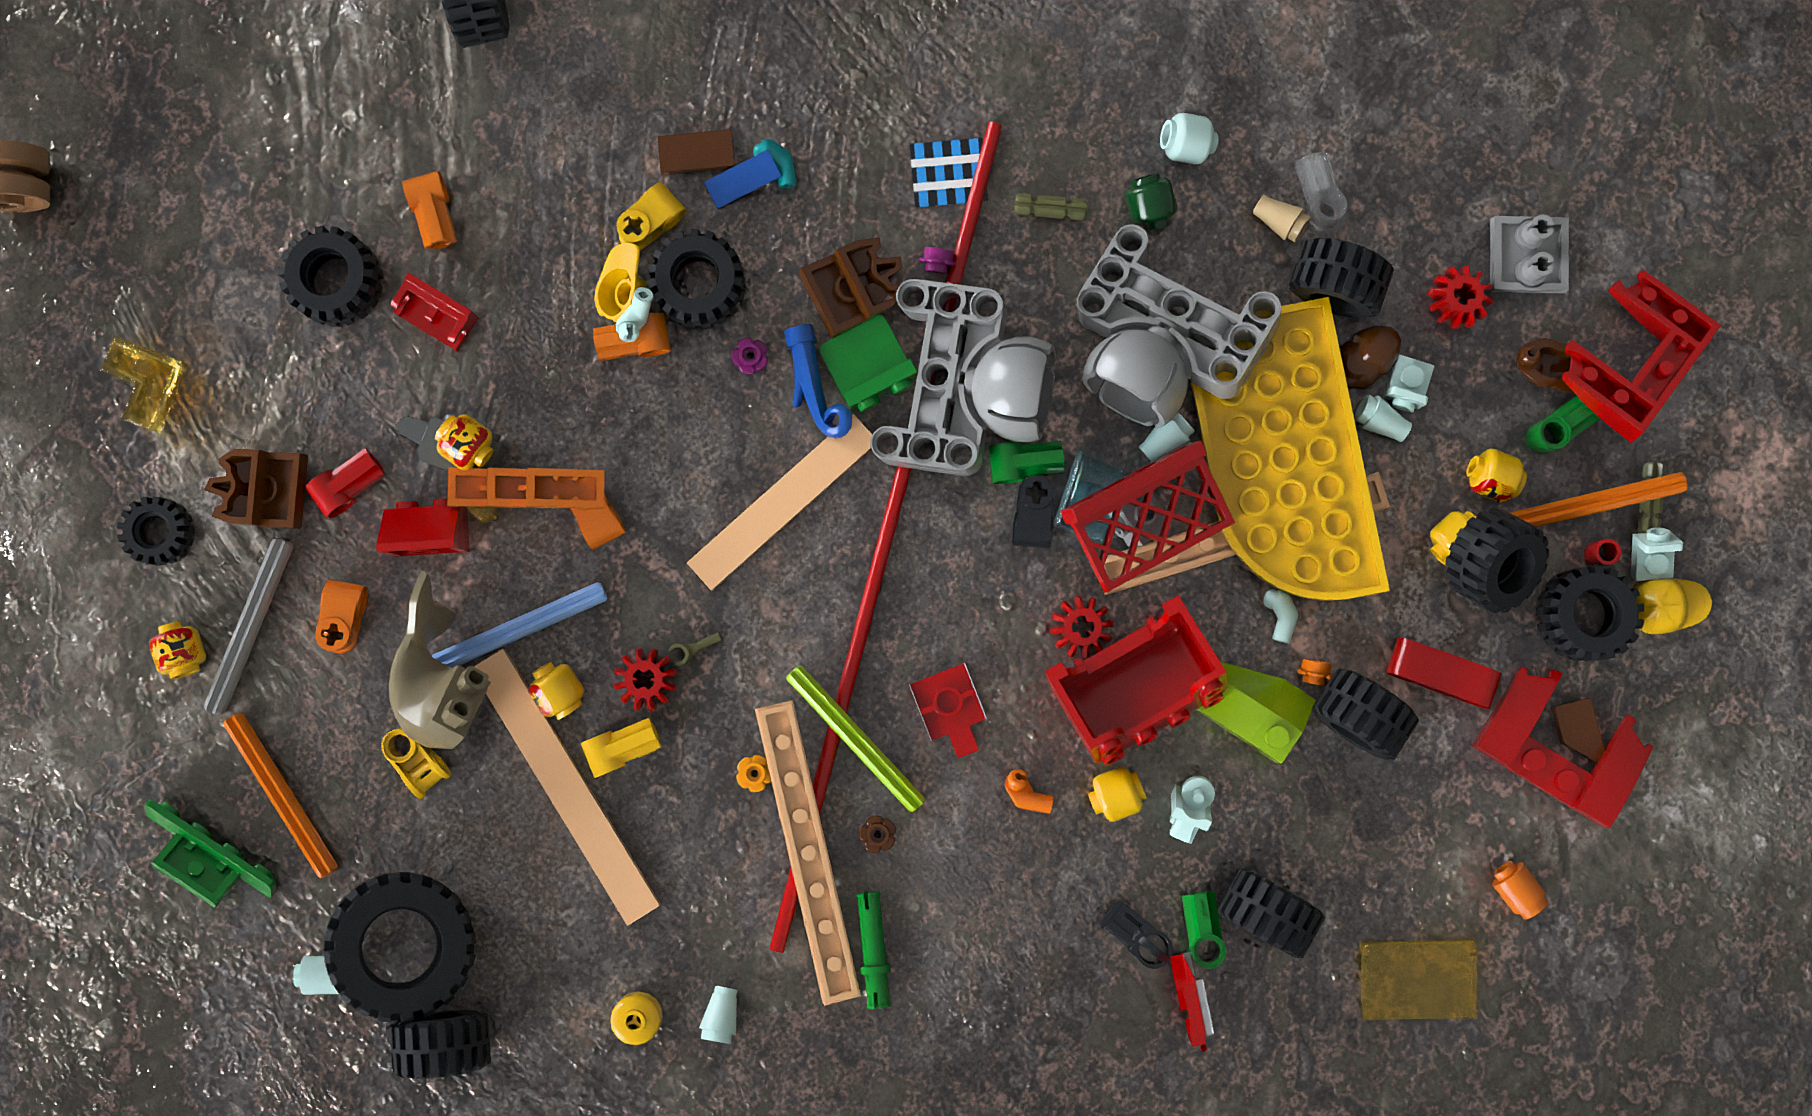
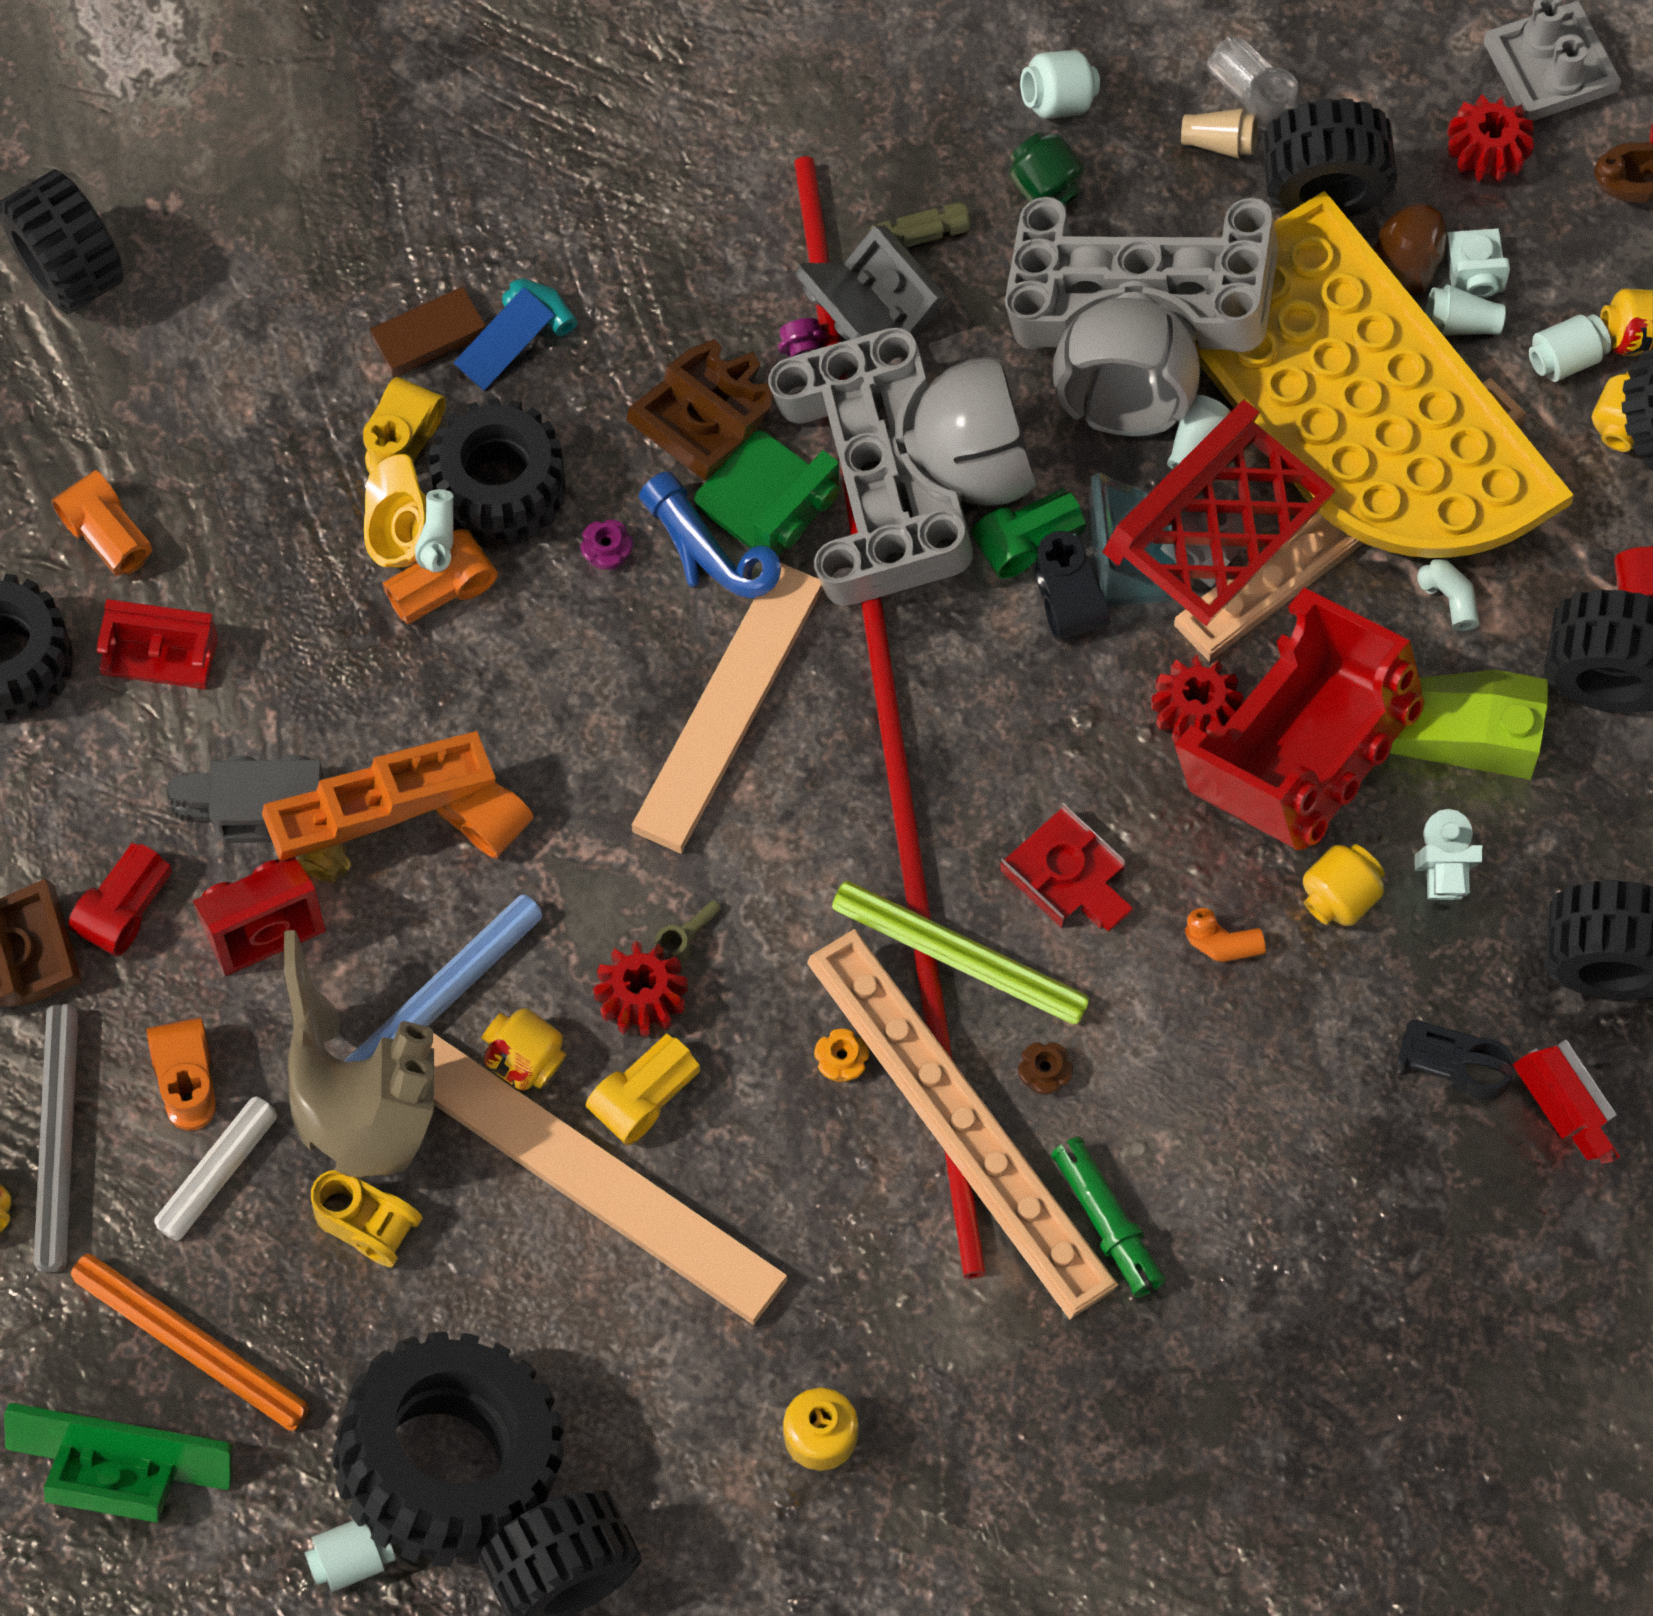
camera: 20 degrees left, 20 degrees down
yellow head [435,414,494,470] -> none
light aqua cone [699,986,738,1044] -> none
sticker [910,138,988,207] -> none
green piece [1182,891,1226,969] -> none
orange plate [1297,658,1333,685] -> none
none -> white axle [154,1096,277,1241]
none -> dark grey bracket [795,225,949,340]
none -> light aqua brick [1529,314,1611,382]

